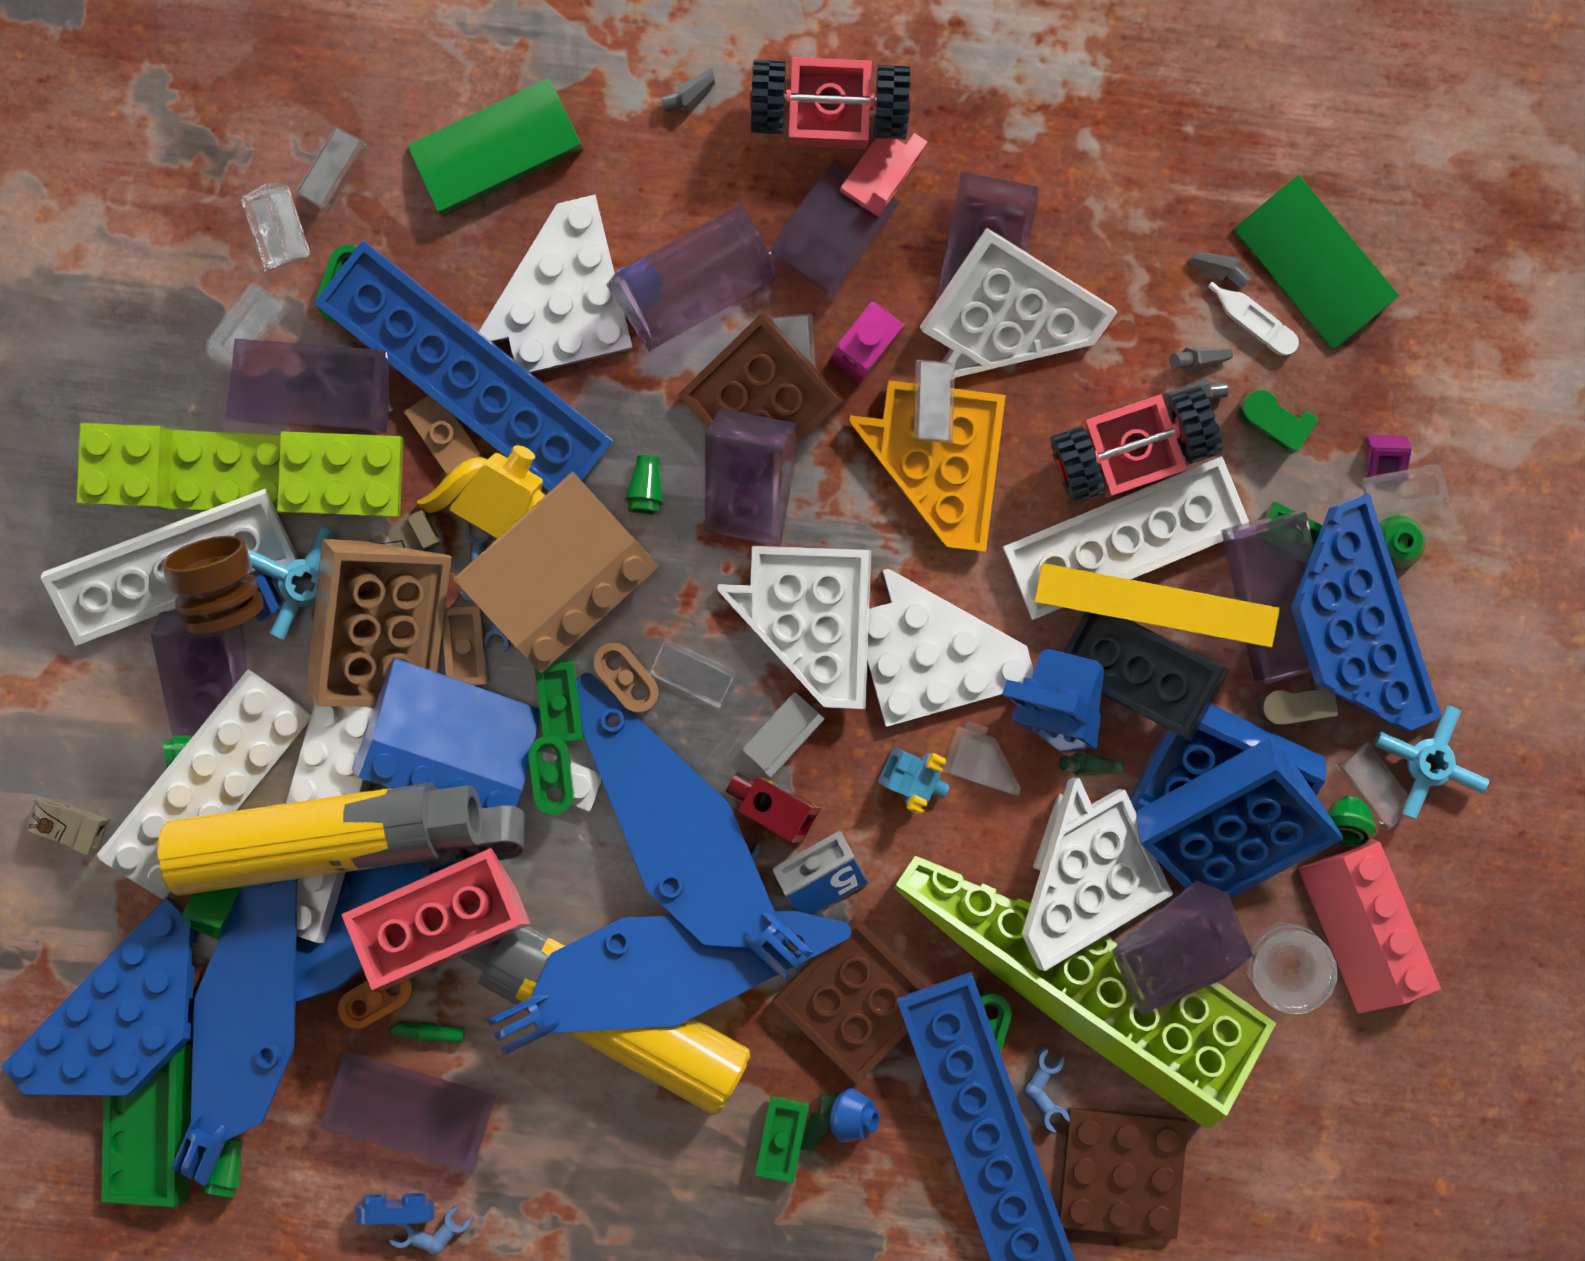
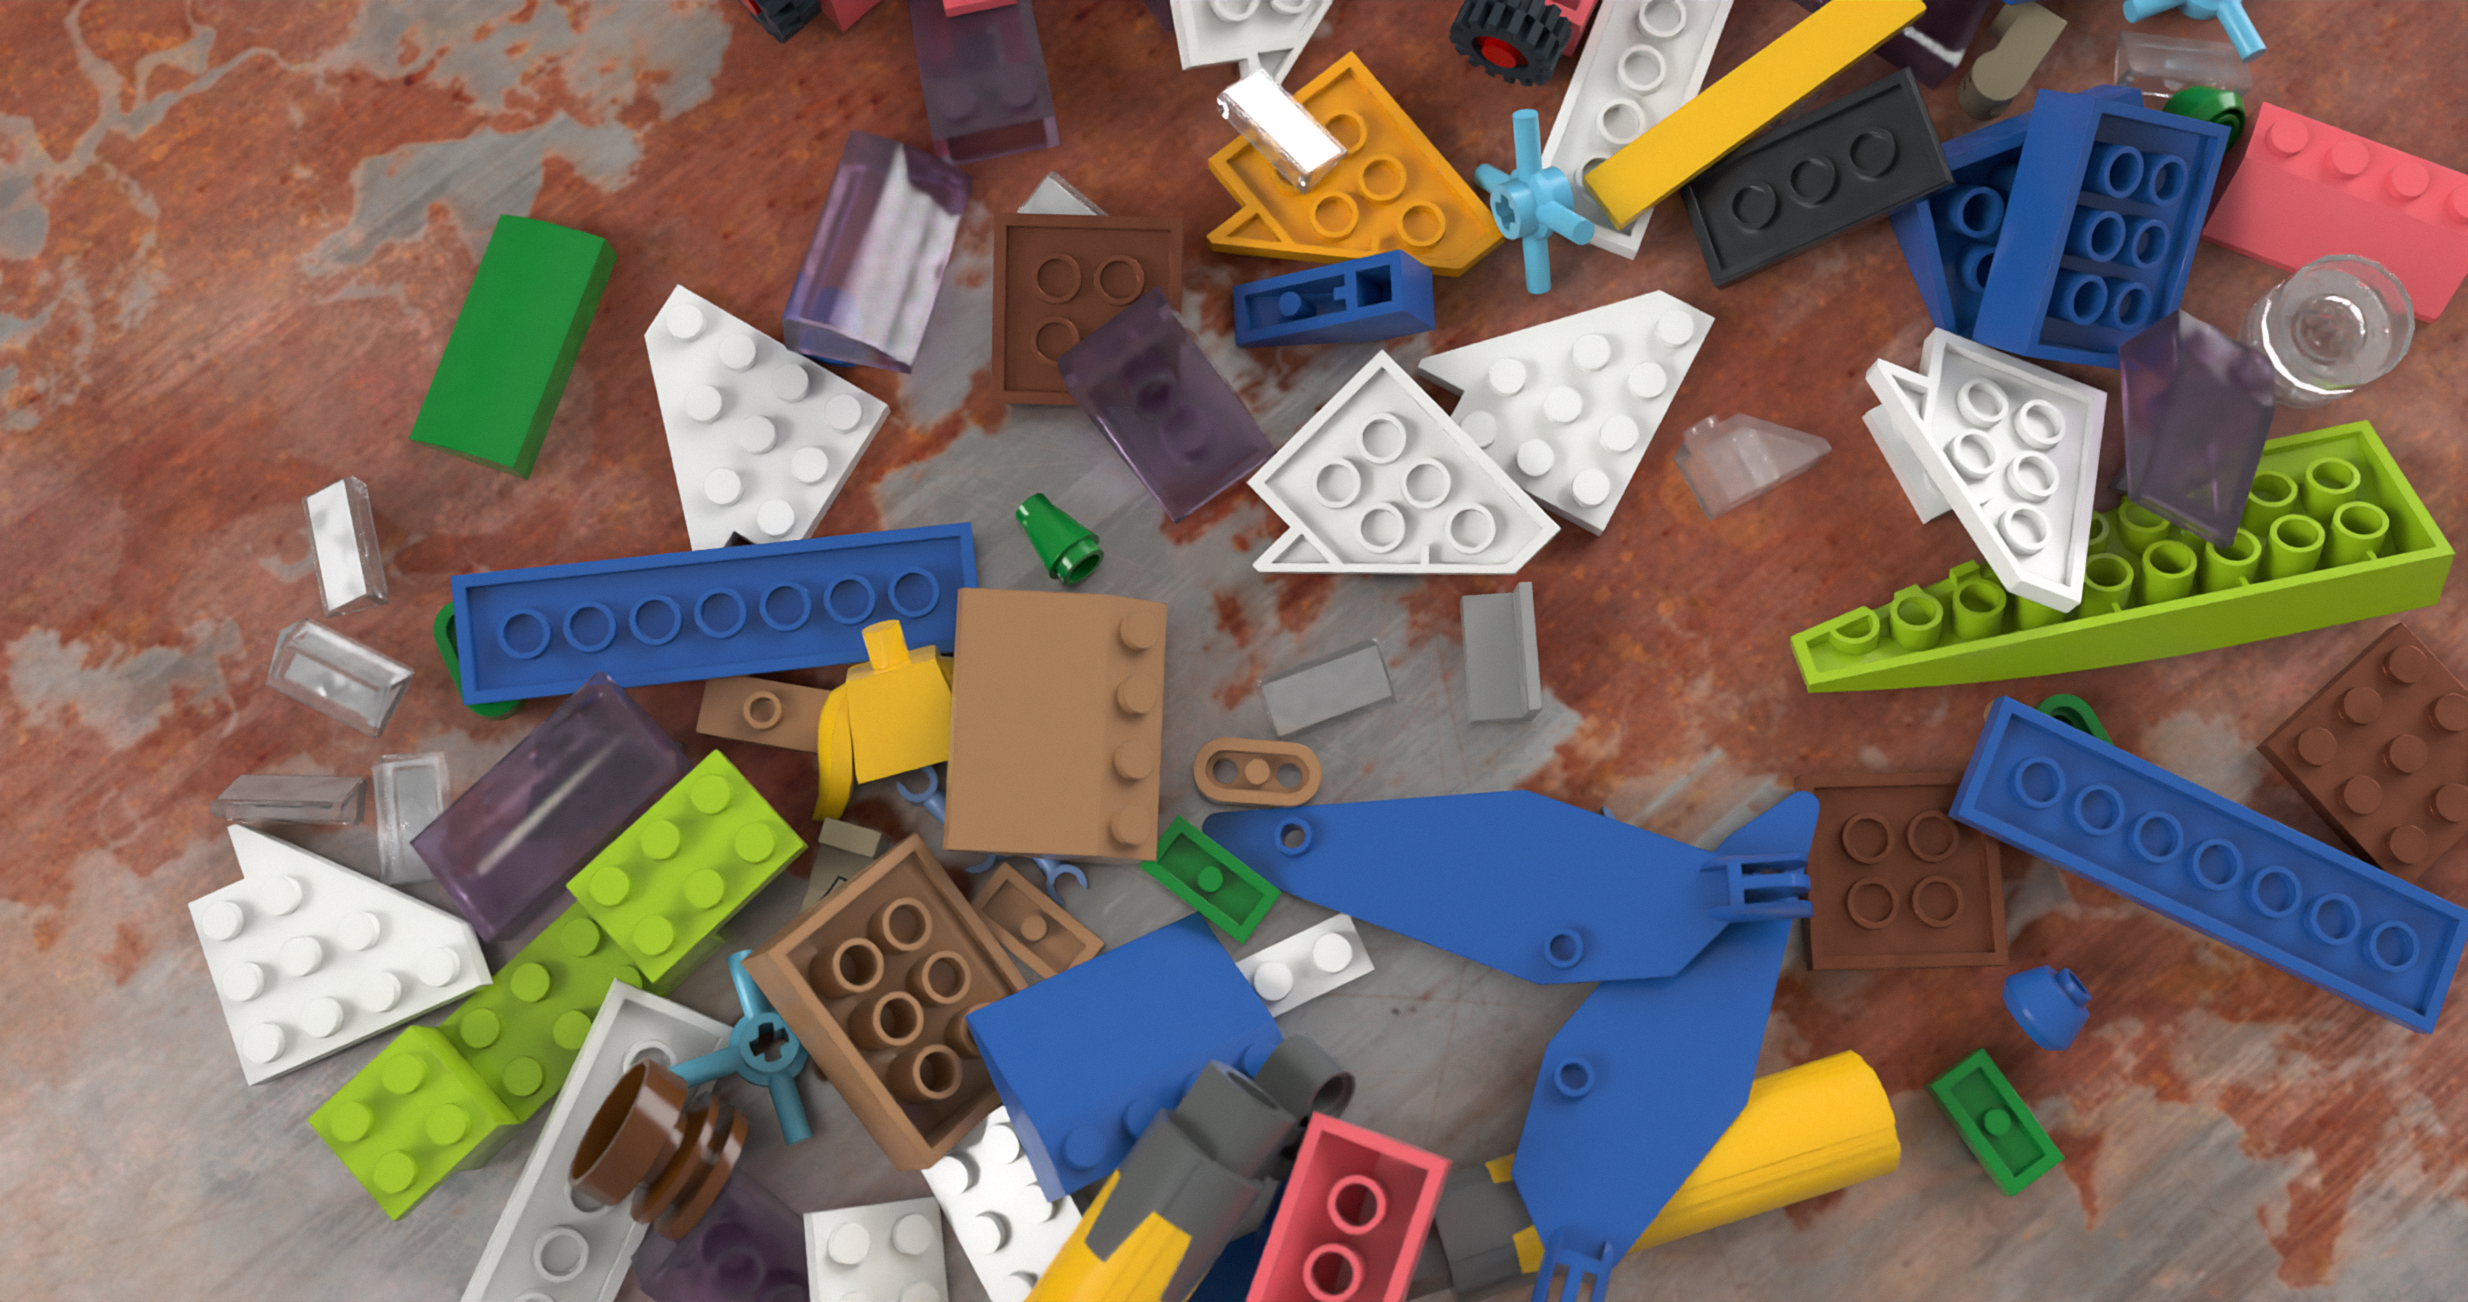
camera: 45 degrees left, 10 degrees down
blue slope [255,575,283,622] -> none
green plate [528,735,575,815] -> none
dark grey bar [661,68,715,113] -> none
dark red torso [726,772,821,842] -> none
panel [772,830,870,915] -> none
clear green bar [800,1093,835,1150] -> none
dark pink torso [829,302,906,385] -> none
dark azure piece [877,746,949,814] -> none
blue piece [1002,649,1104,753] -> none
medium blue arm [1025,1047,1070,1133] -> none
clear green bar [1059,751,1124,776] -> none
none -> white wing [188,824,493,1086]
none -> slope [209,773,367,826]
none -> blue slope [1233,249,1435,348]
none -> medium azure bar [1473,109,1595,294]

